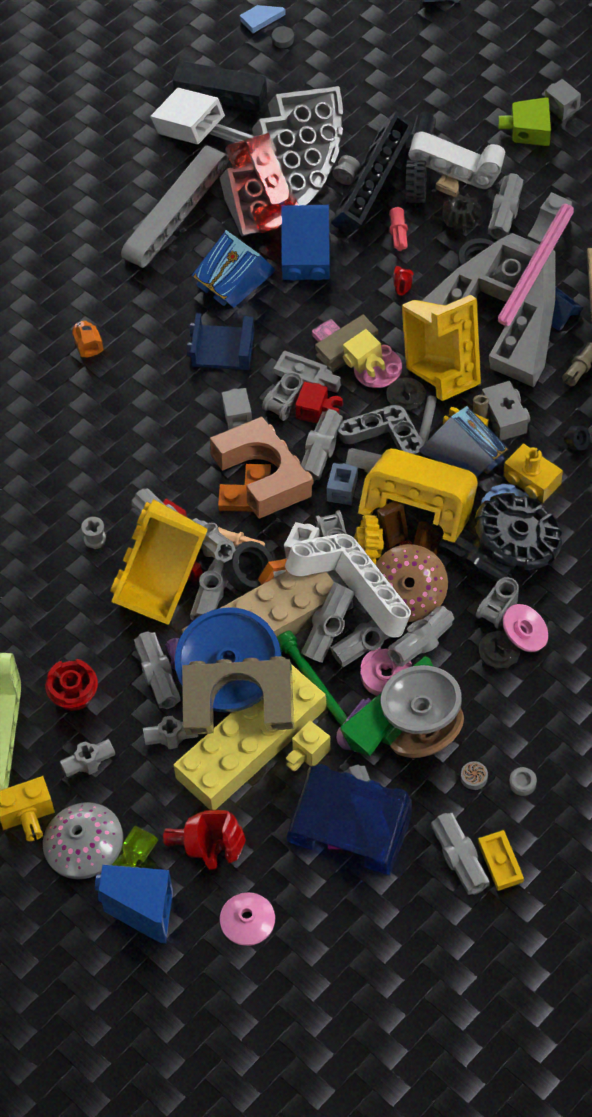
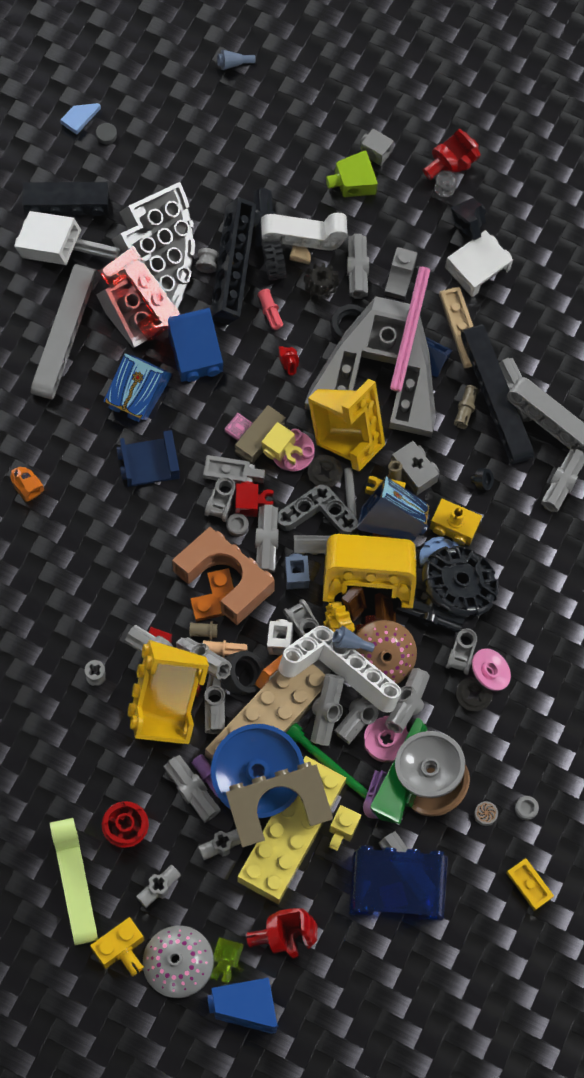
camera: 25 degrees left, 10 degrees up
bright pink dish [220,893,275,946] -> none
light grey brick [222,388,252,430] -> none
light grey piece [431,813,489,895] -> none
none -> dark tan pin [189,622,218,640]
none -> light grey tile [226,513,249,537]
none -> sand blue cone [332,626,375,652]

